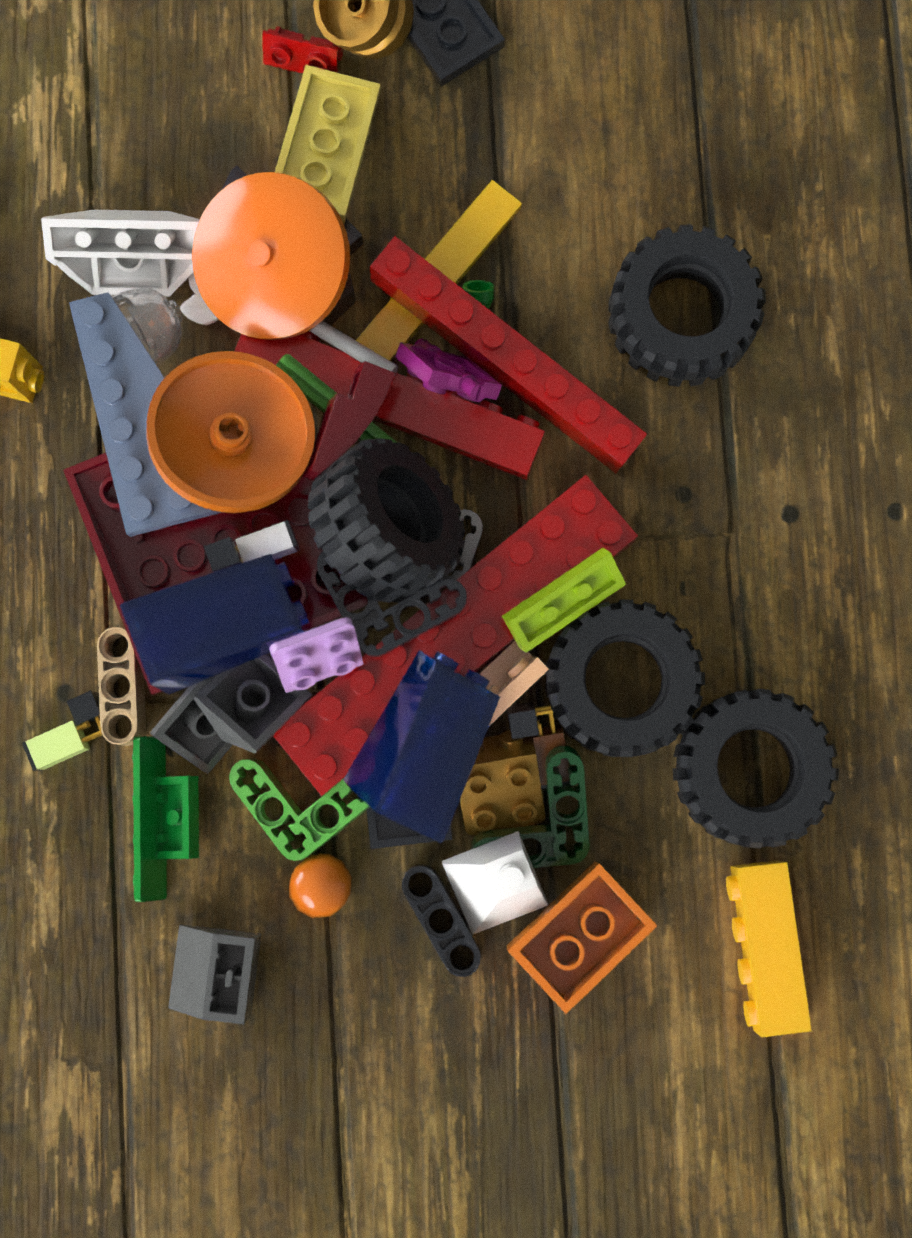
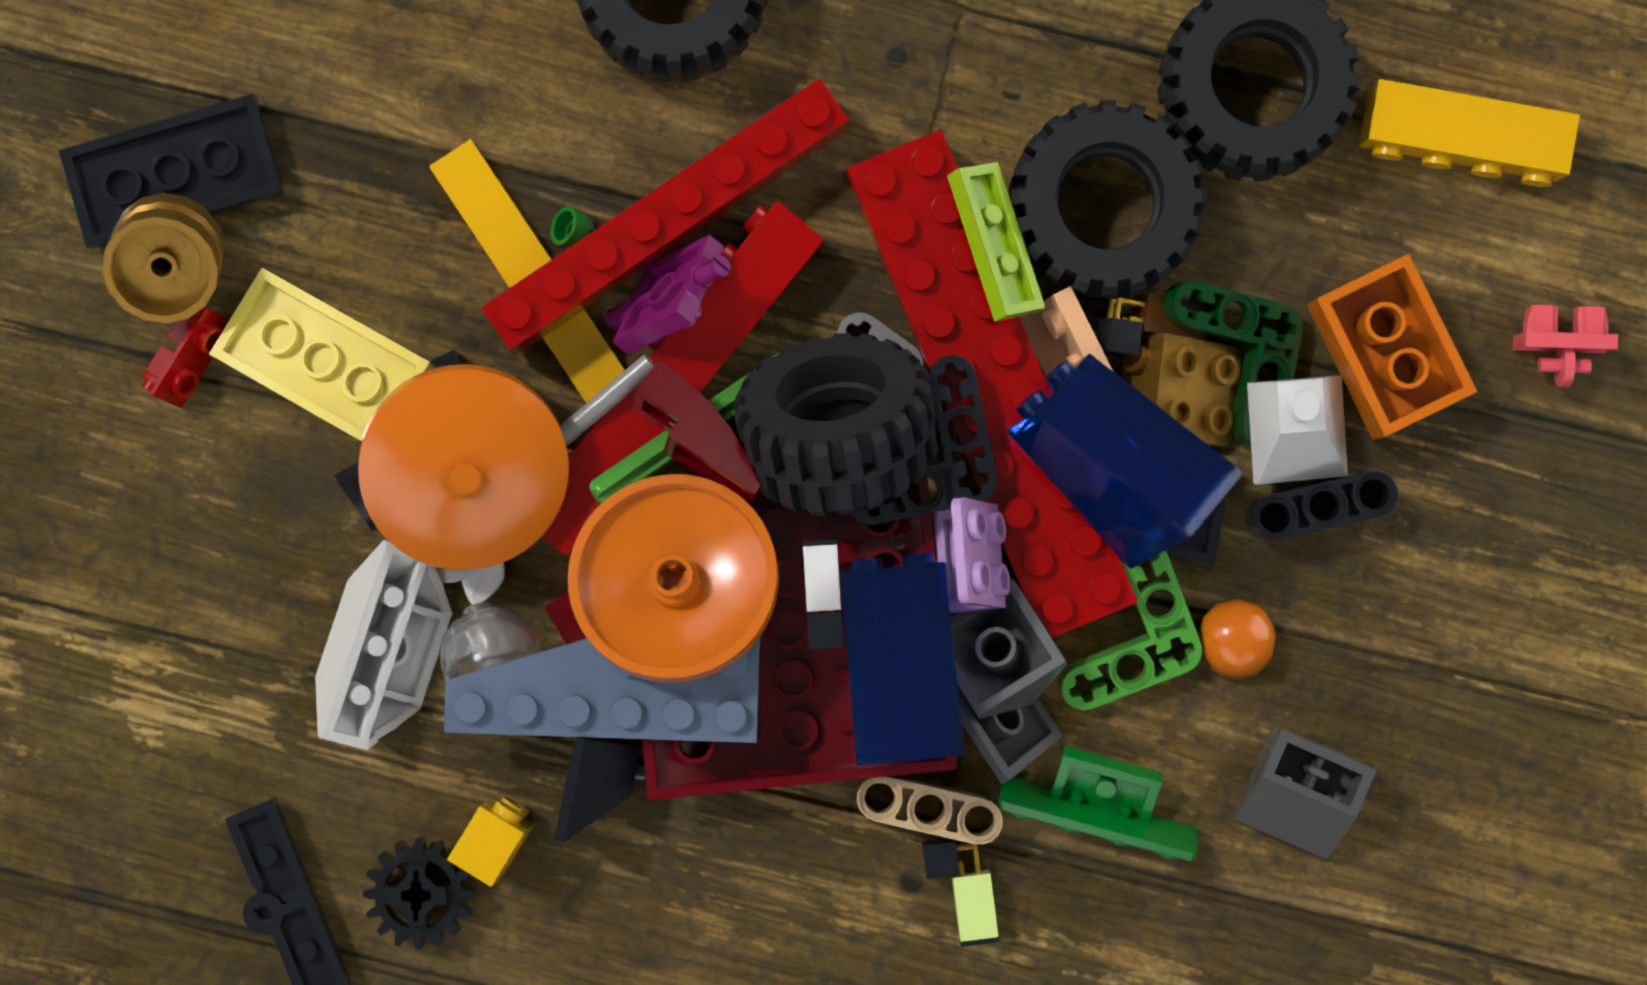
camera: 75 degrees left, 5 degrees up
none -> black slope [554,737,646,842]
none -> coral hips [1513,305,1618,388]

